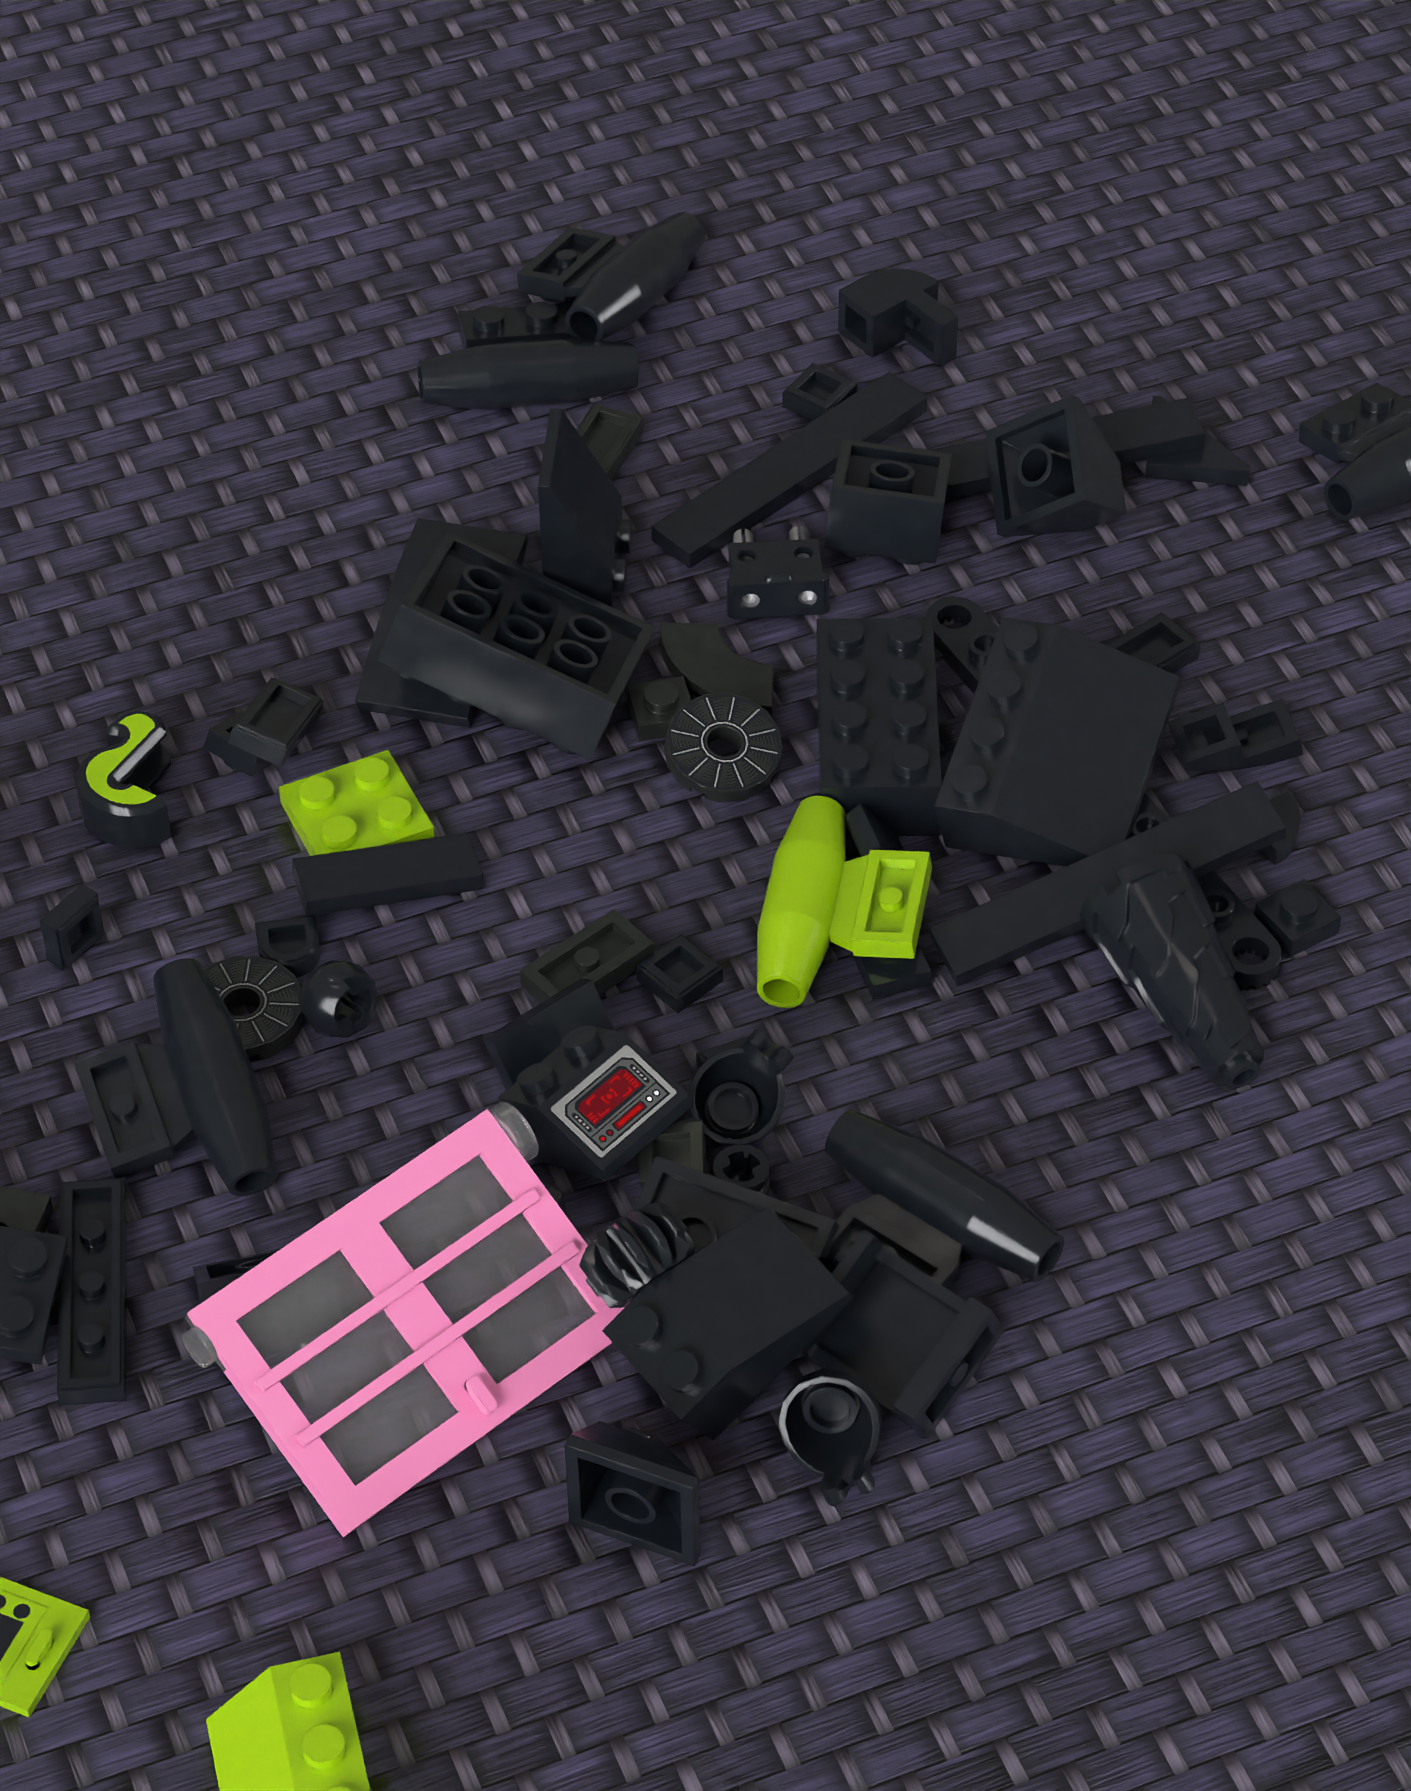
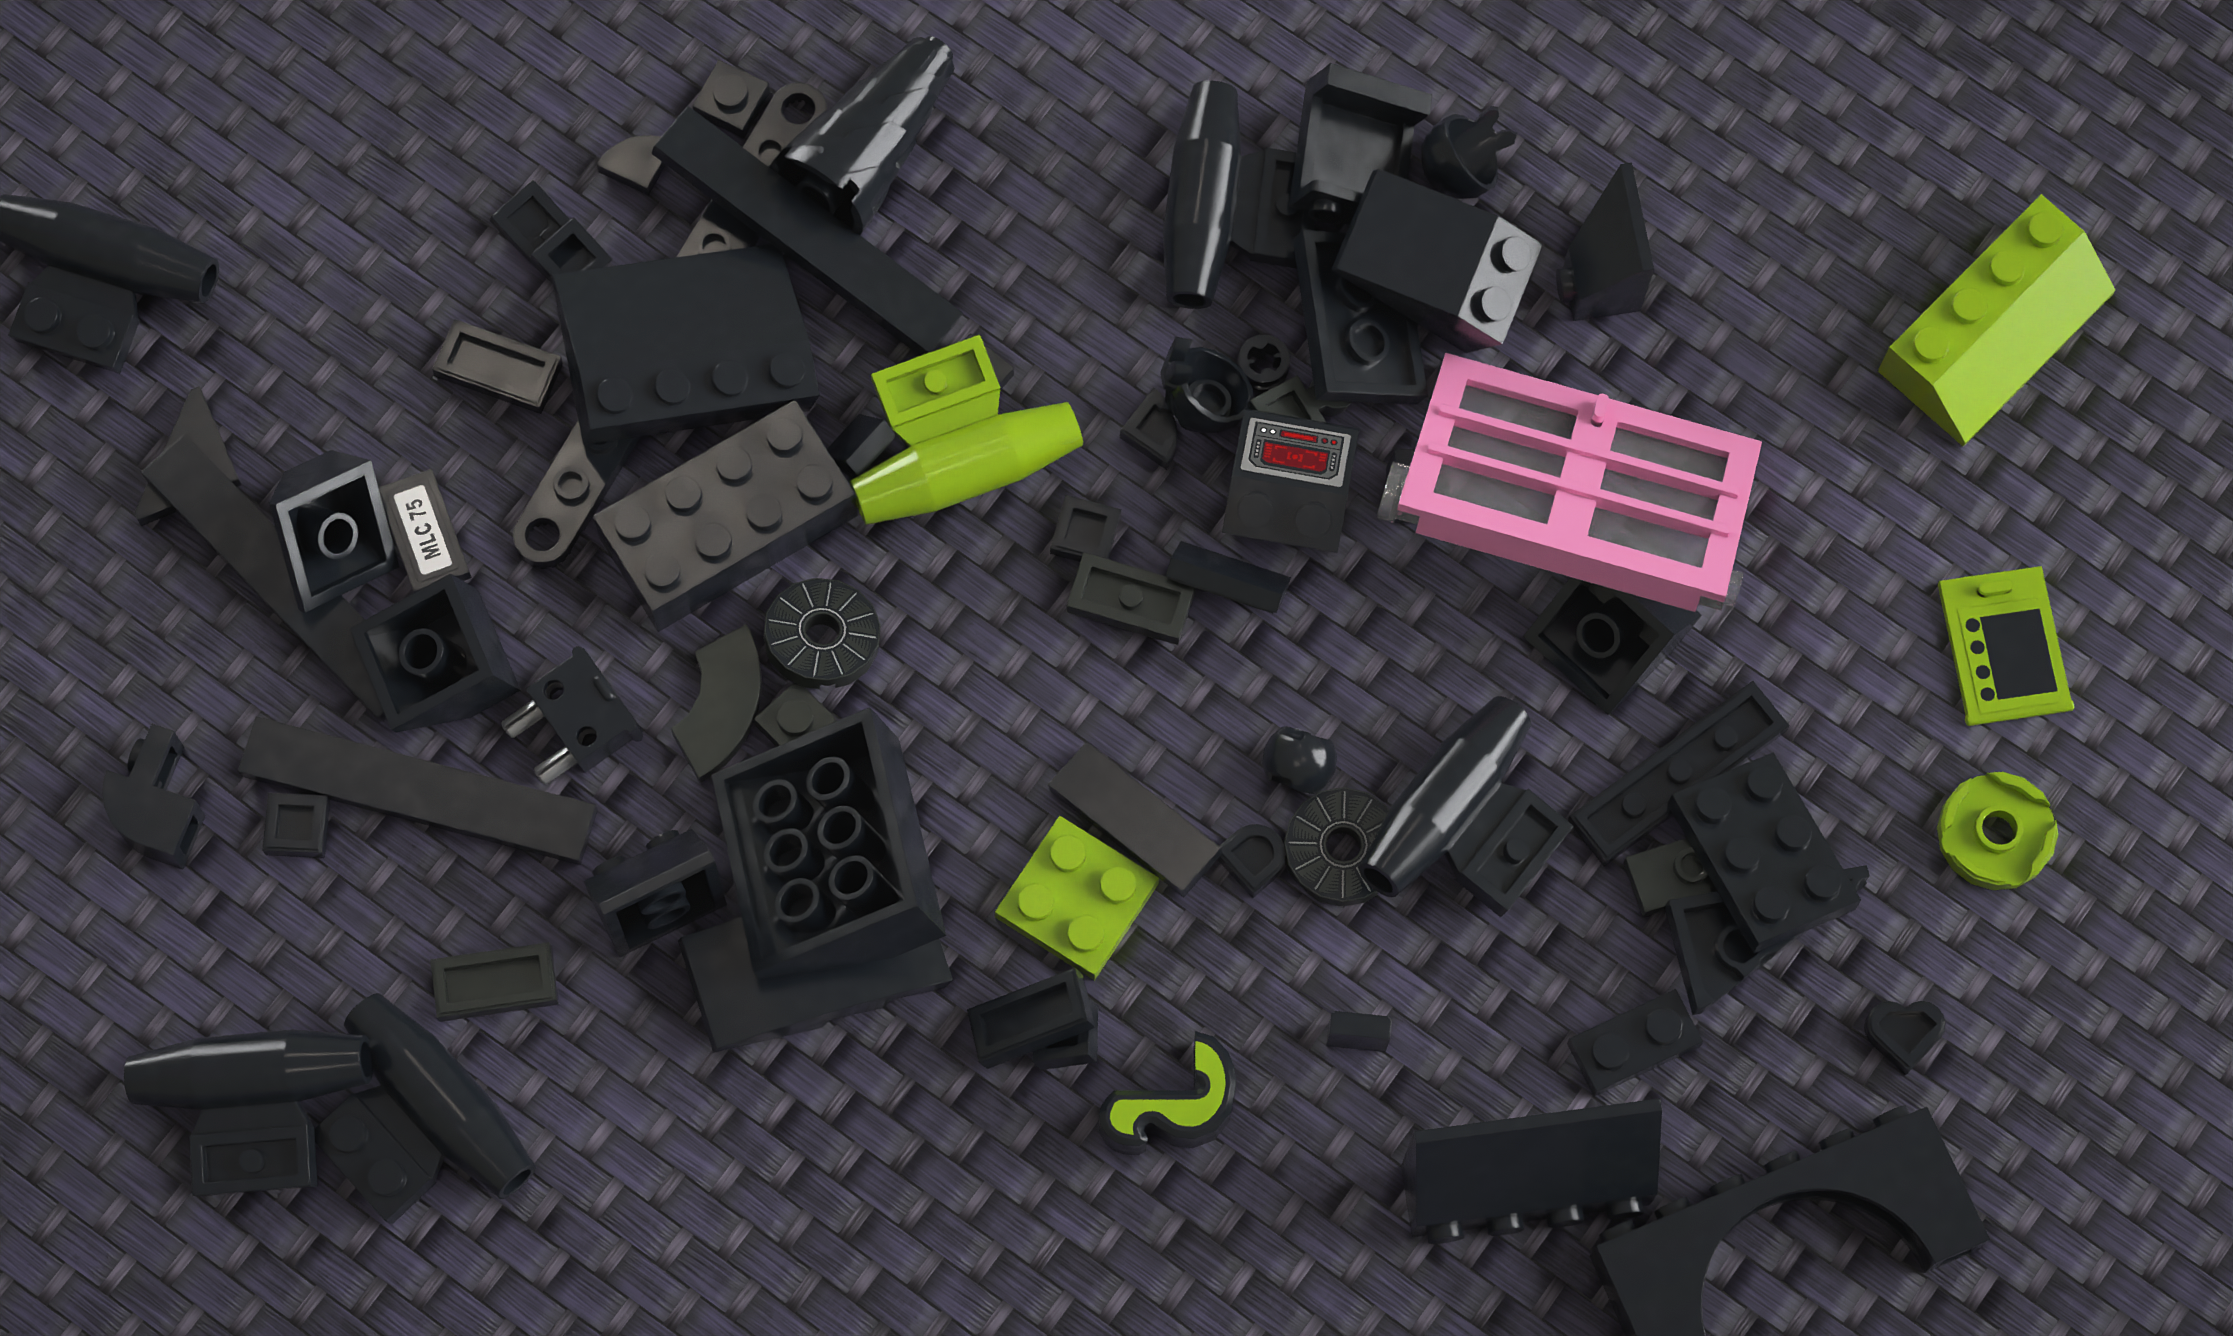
camera: 125 degrees left, 25 degrees up
black gear [579,1203,696,1308] -> none
none -> tile [379,469,472,593]

